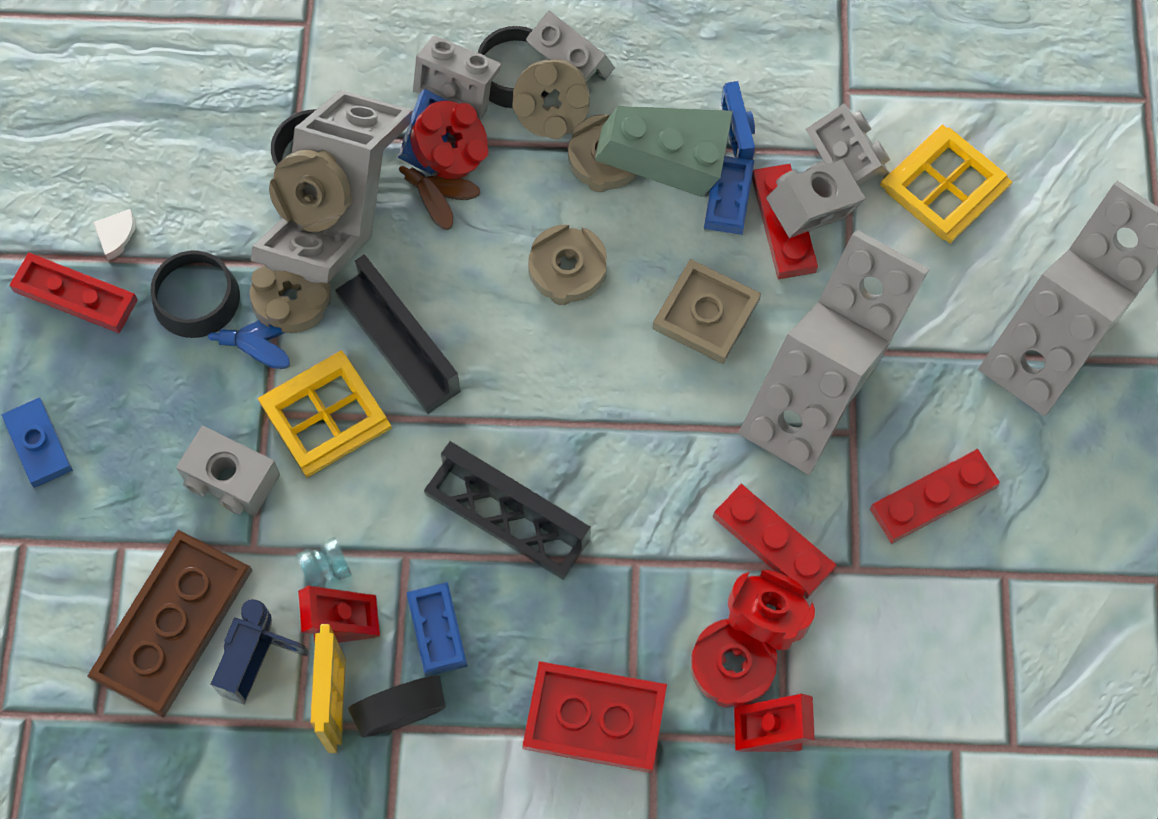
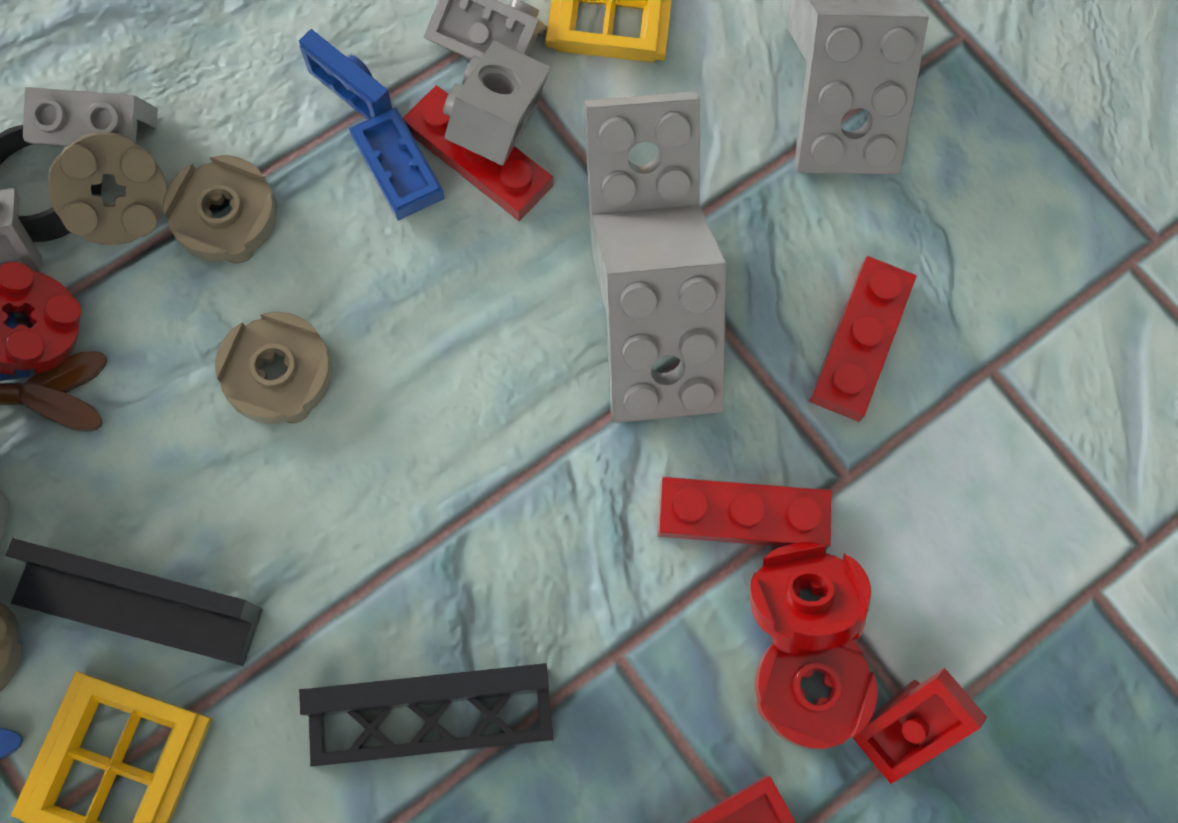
camera: 45 degrees left, 5 degrees up
sand green wedge [595,106,733,197] -> none
dark tan plate [652,259,761,364] -> none

